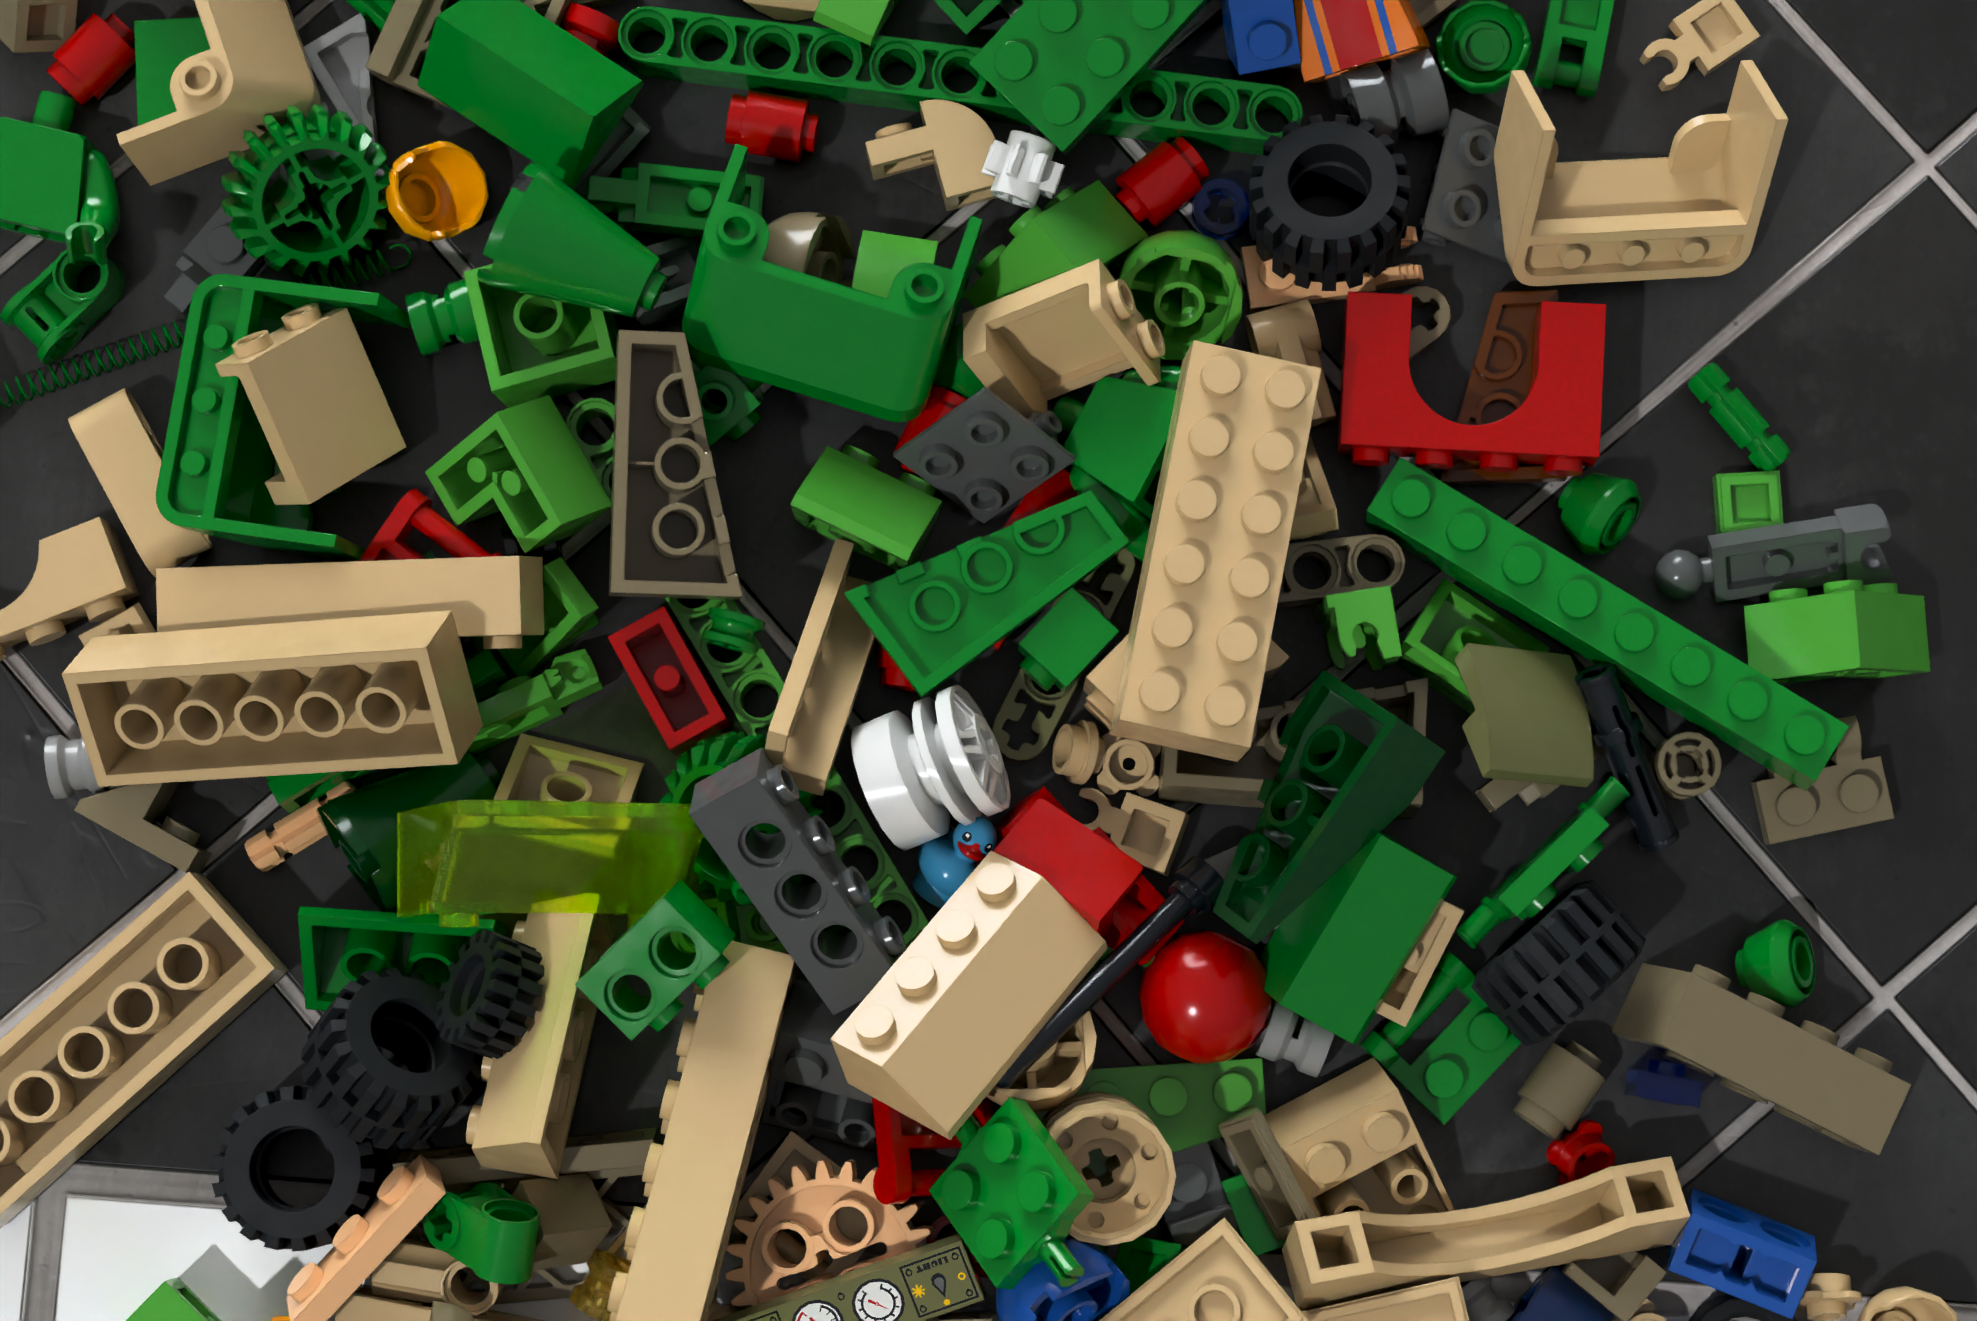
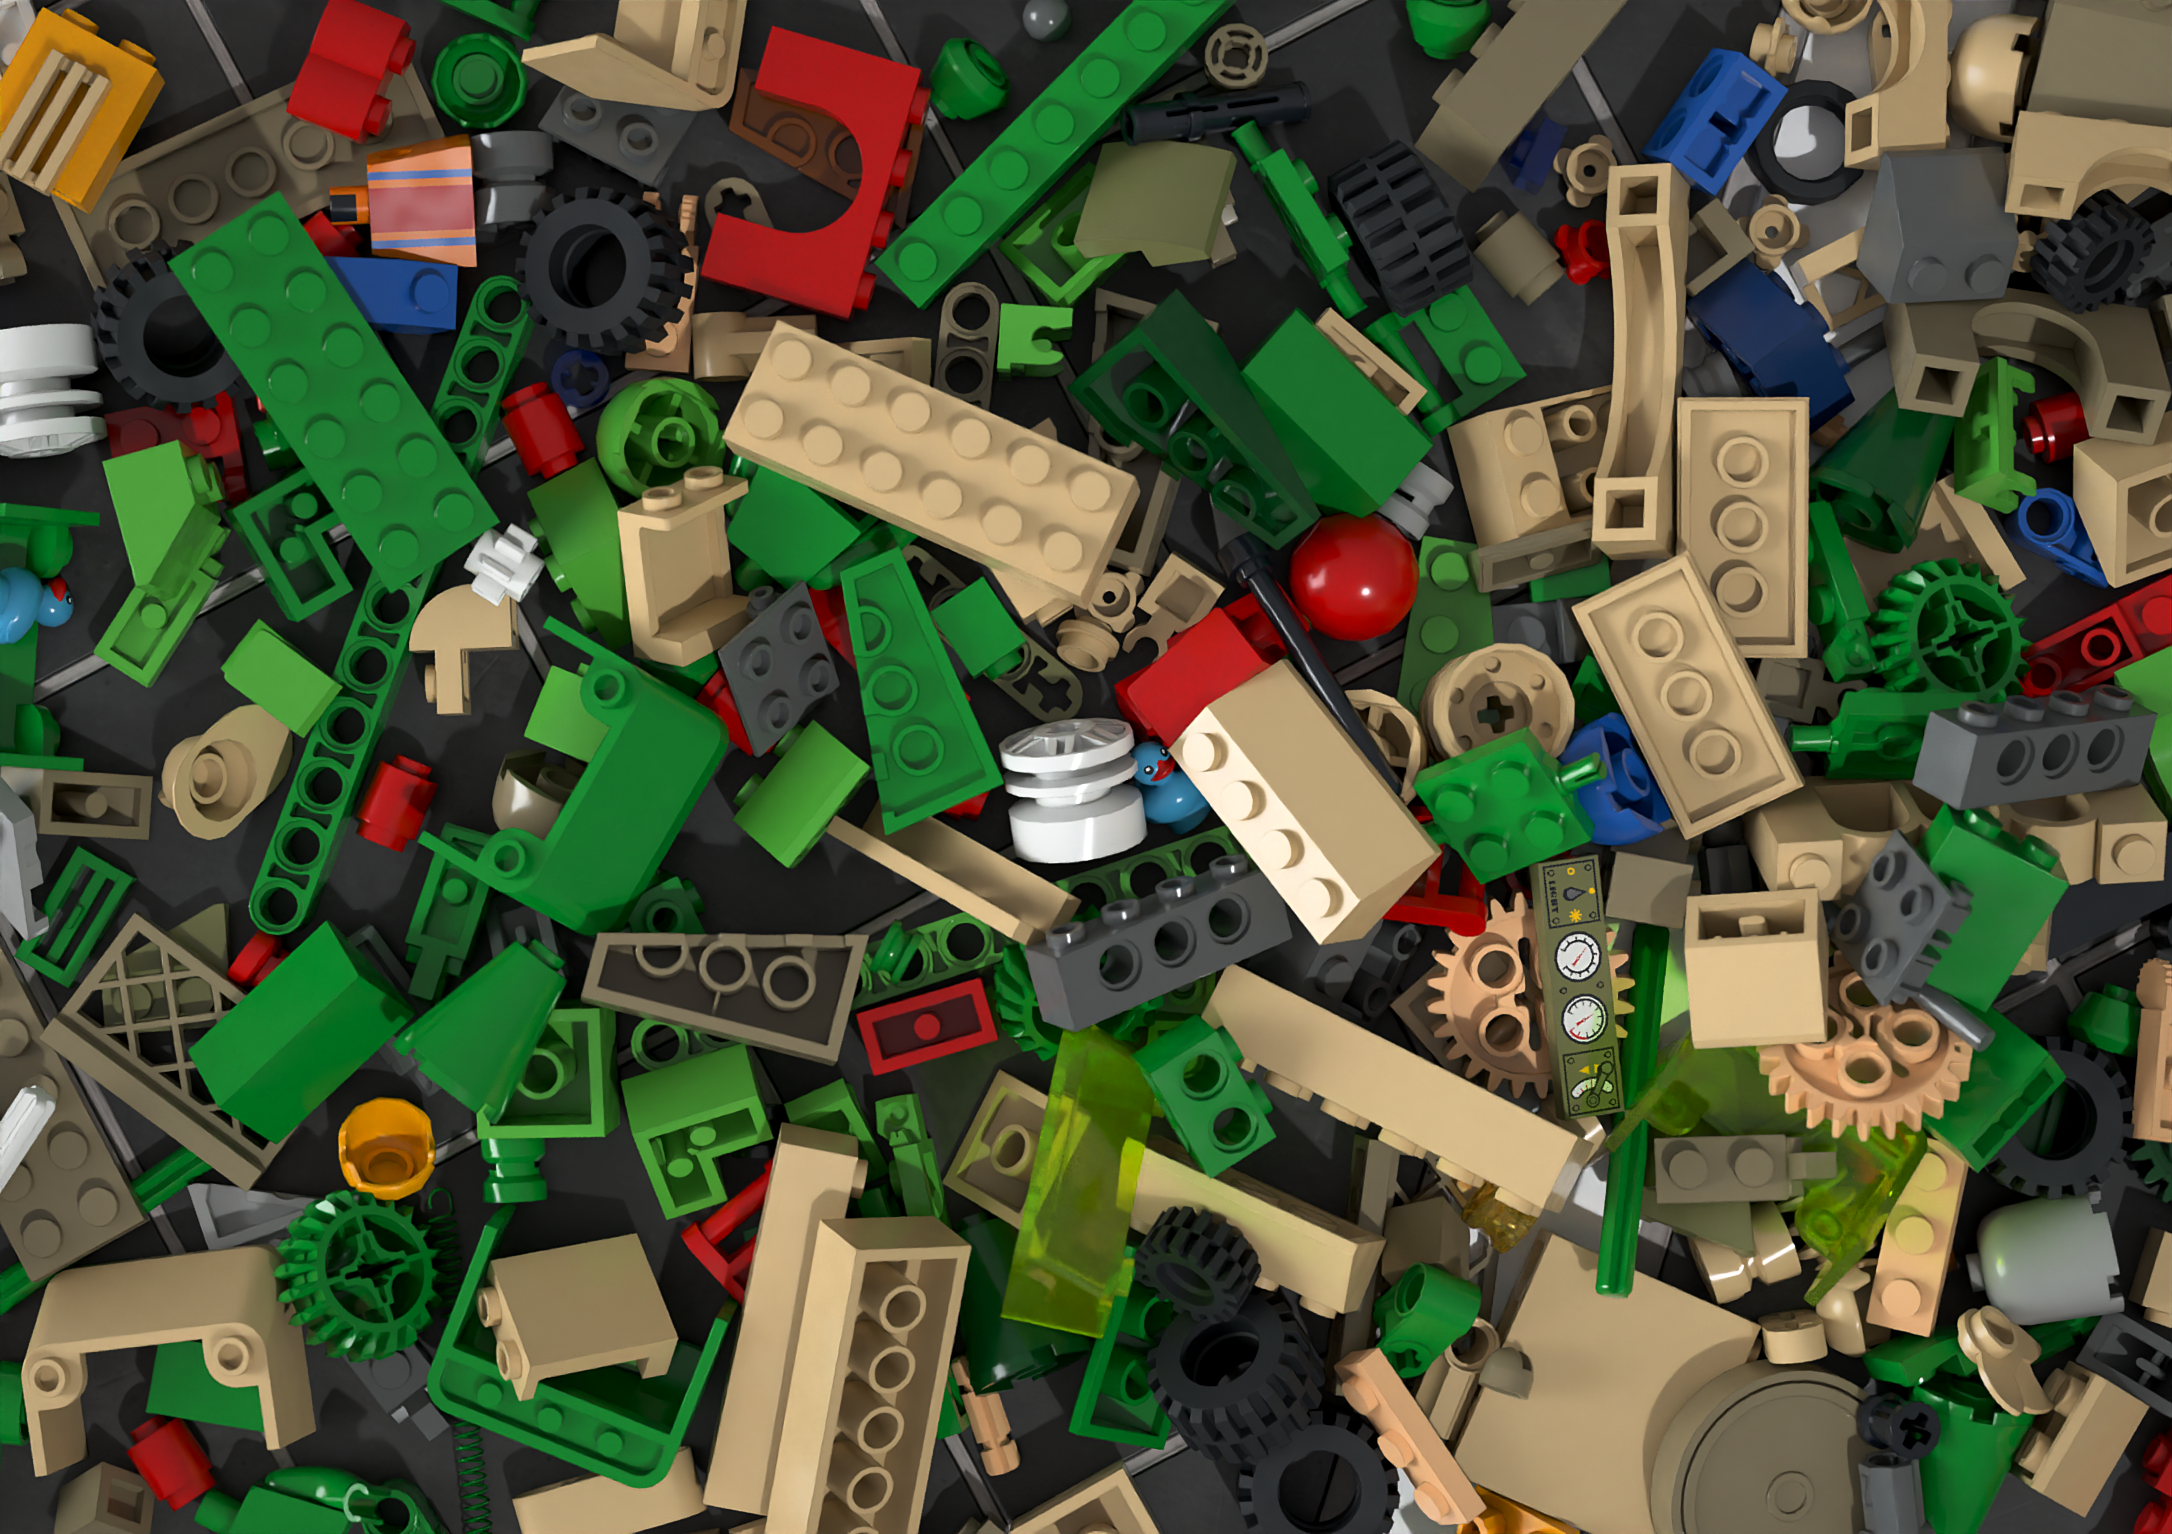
camera: 75 degrees left, 5 degrees up
none -> tan plate [1553,135,1617,208]

